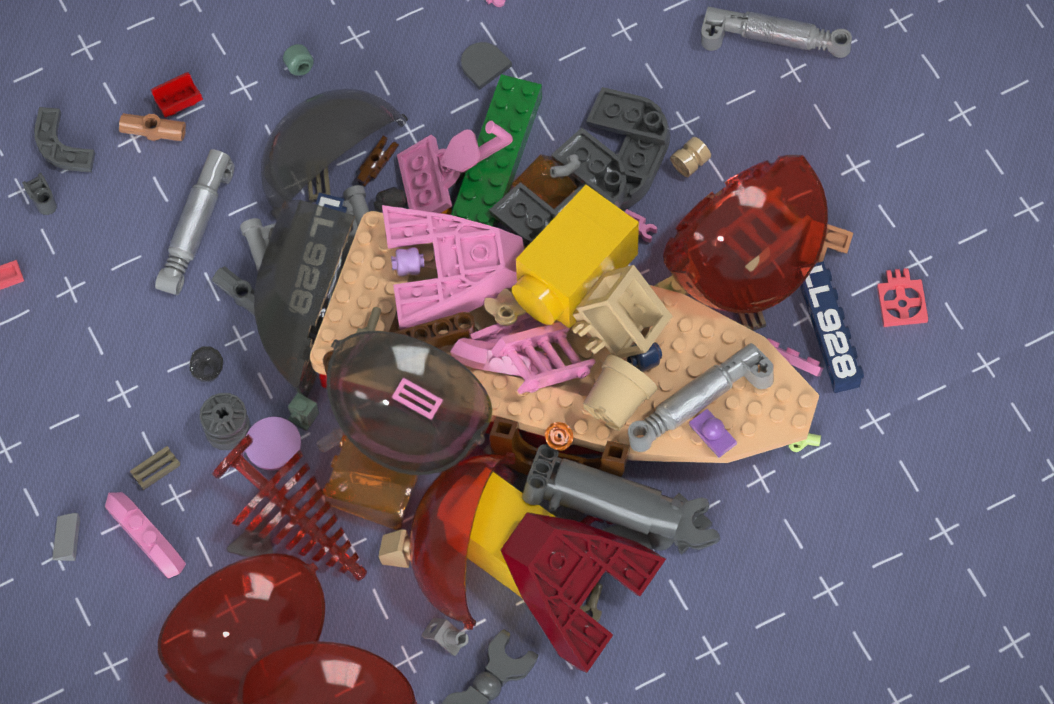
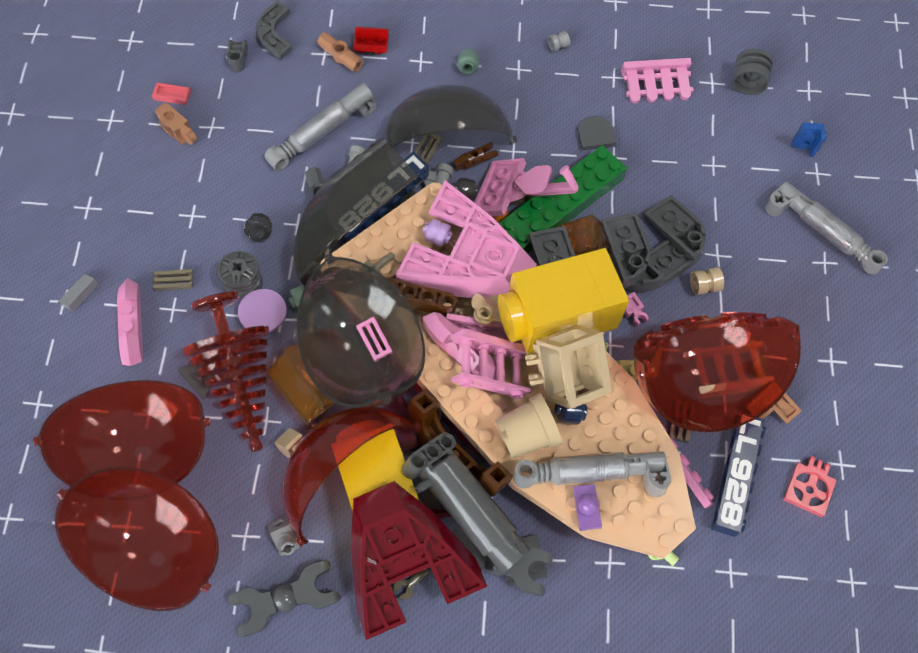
camera: 25 degrees right, 0 degrees up
orange plate [545,422,573,450] -> none
light grey arm [550,154,581,177] -> none
none -> nougat piece [155,102,198,145]

